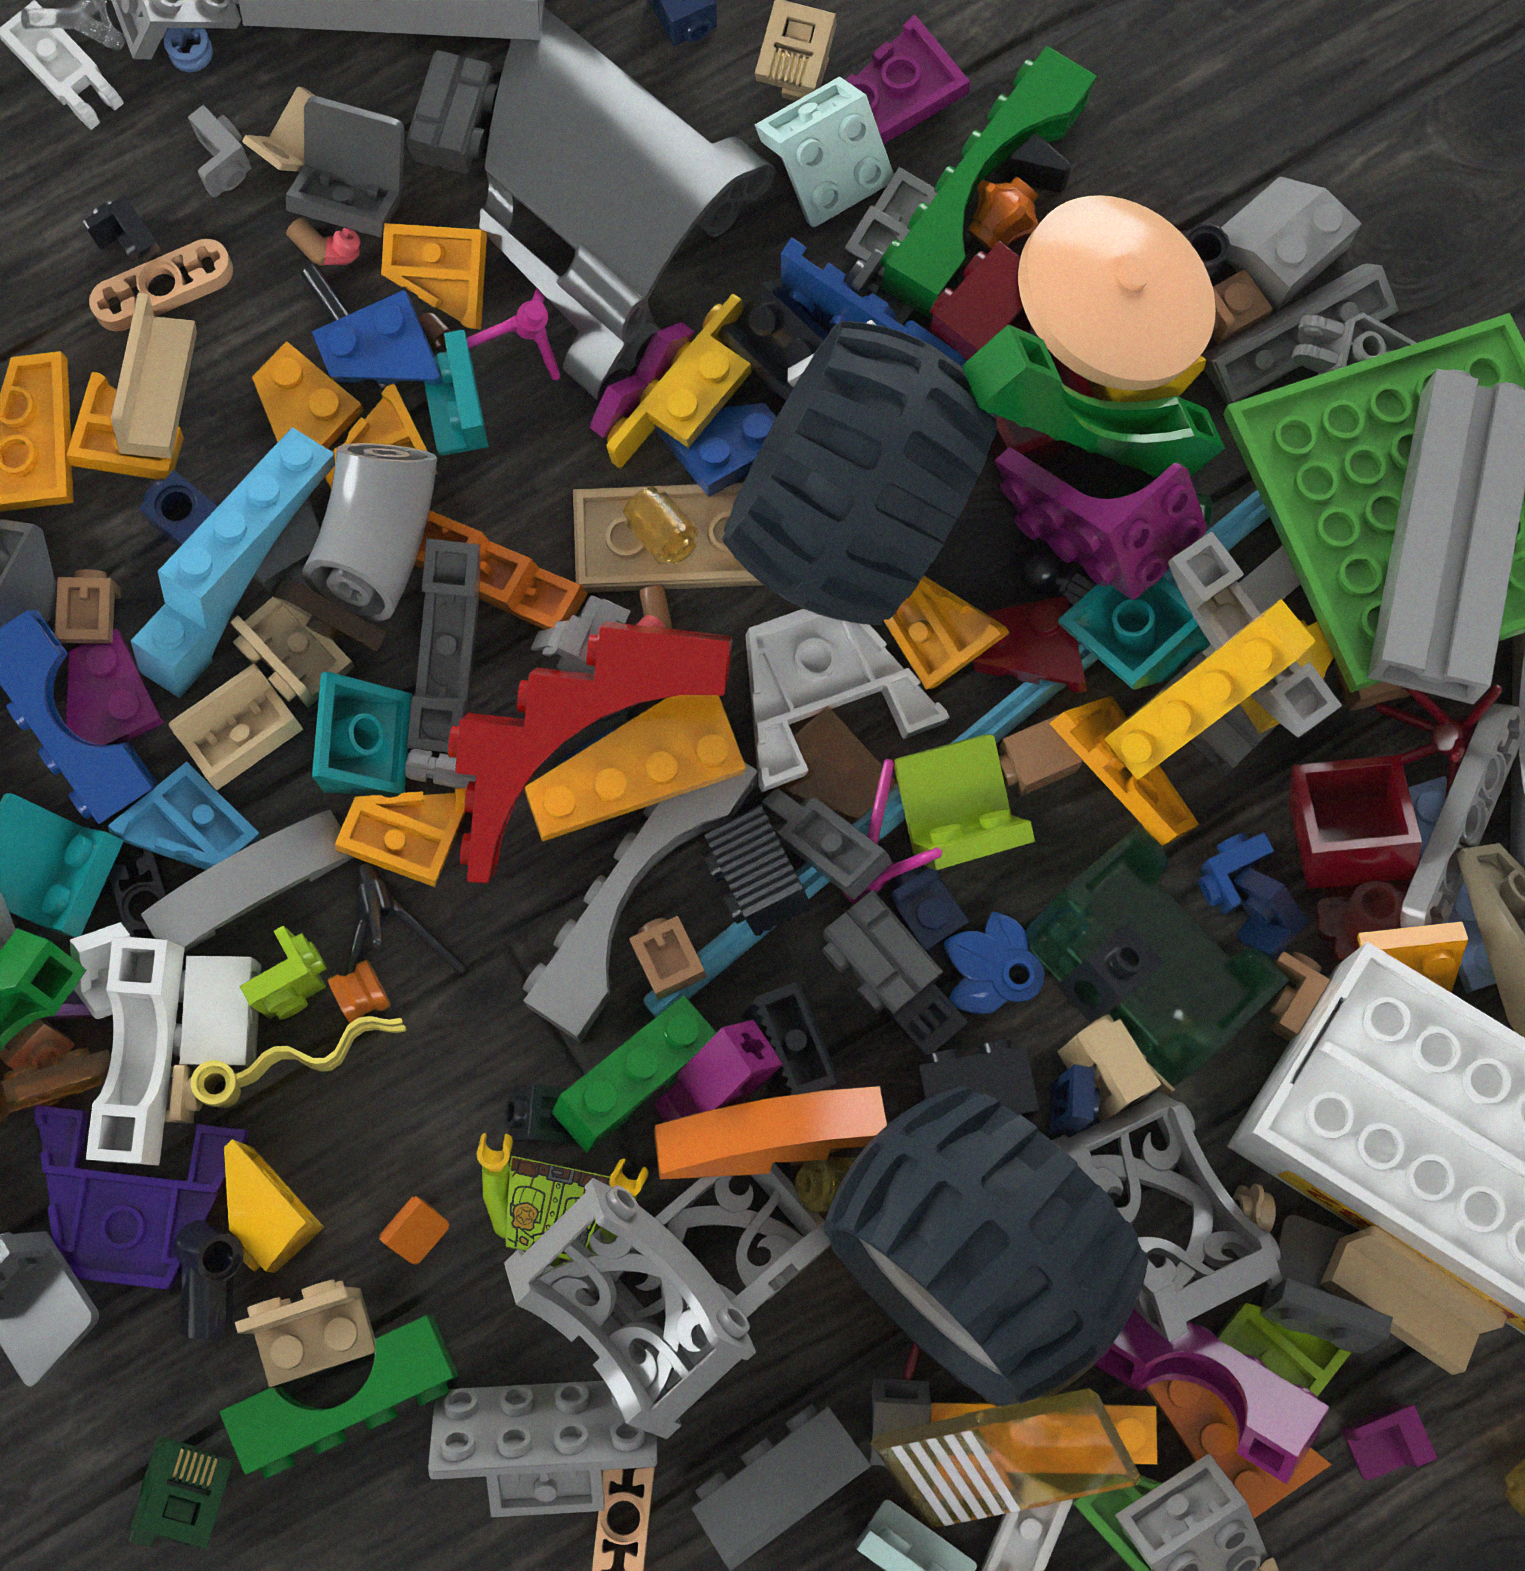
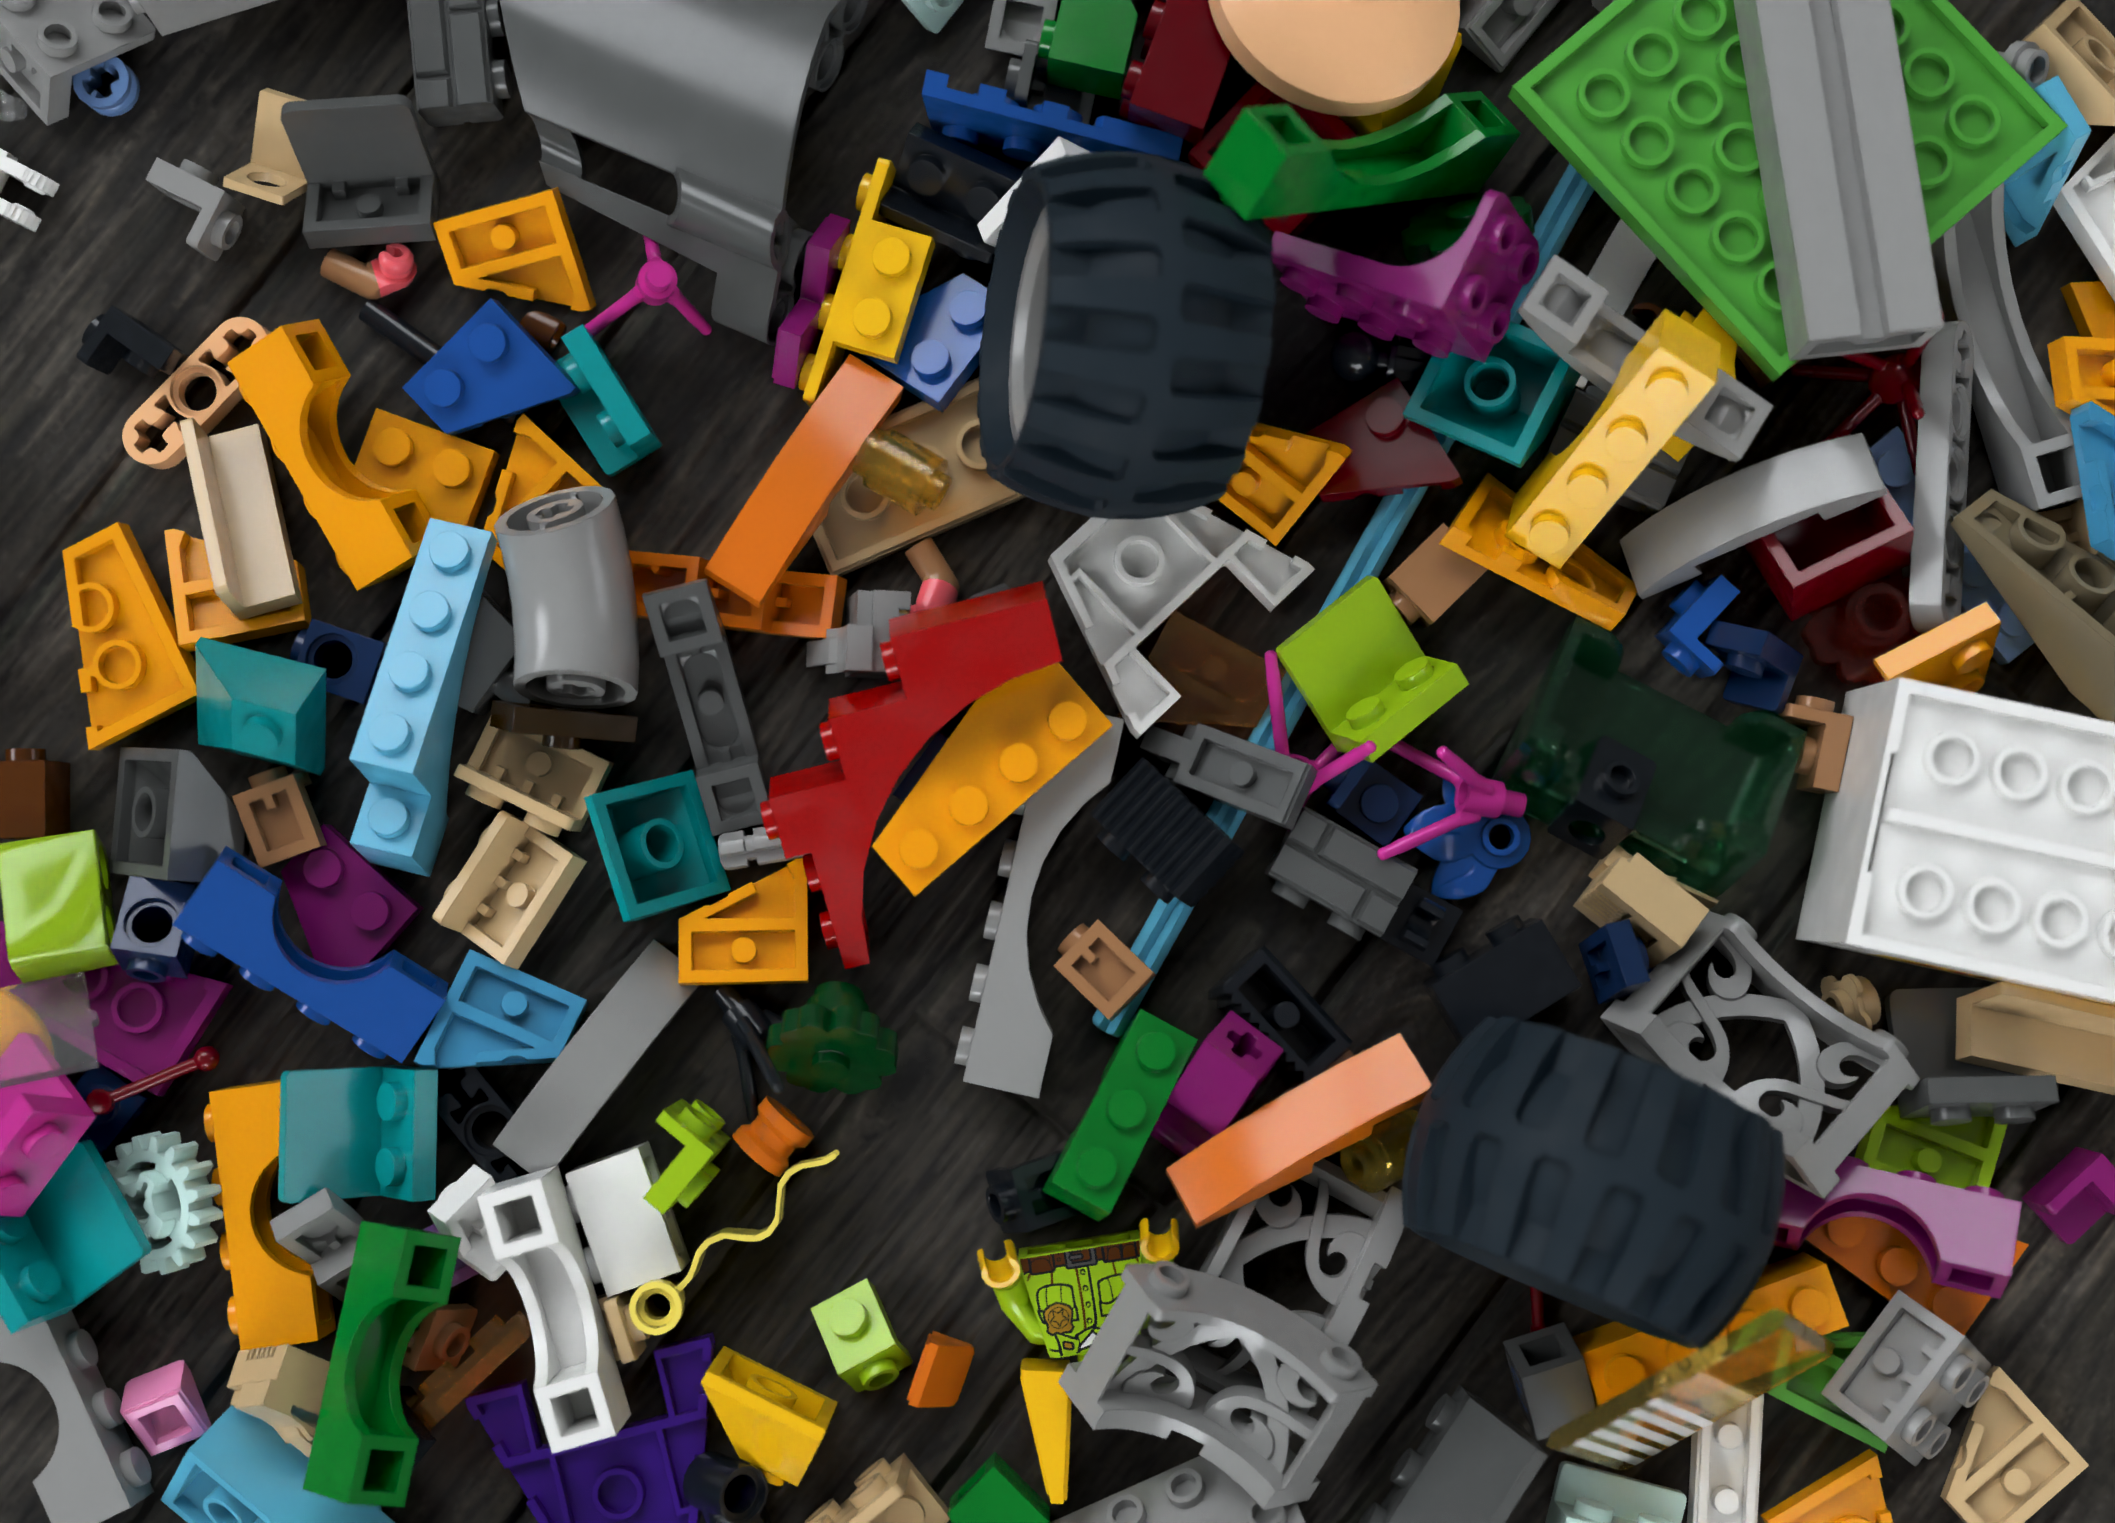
camera: 20 degrees left, 10 degrees up
none -> teal slope [195,637,326,775]
none -> light orange arch [227,319,432,591]
none -> orange slope [704,354,904,608]
none -> dark green plant [766,981,899,1094]
none -> lime bracket [810,1278,913,1392]
none -> yellow slope [1020,1358,1072,1504]
none -> dark pink plant [1377,740,1527,861]
none -> light grey slope [1619,433,1888,599]

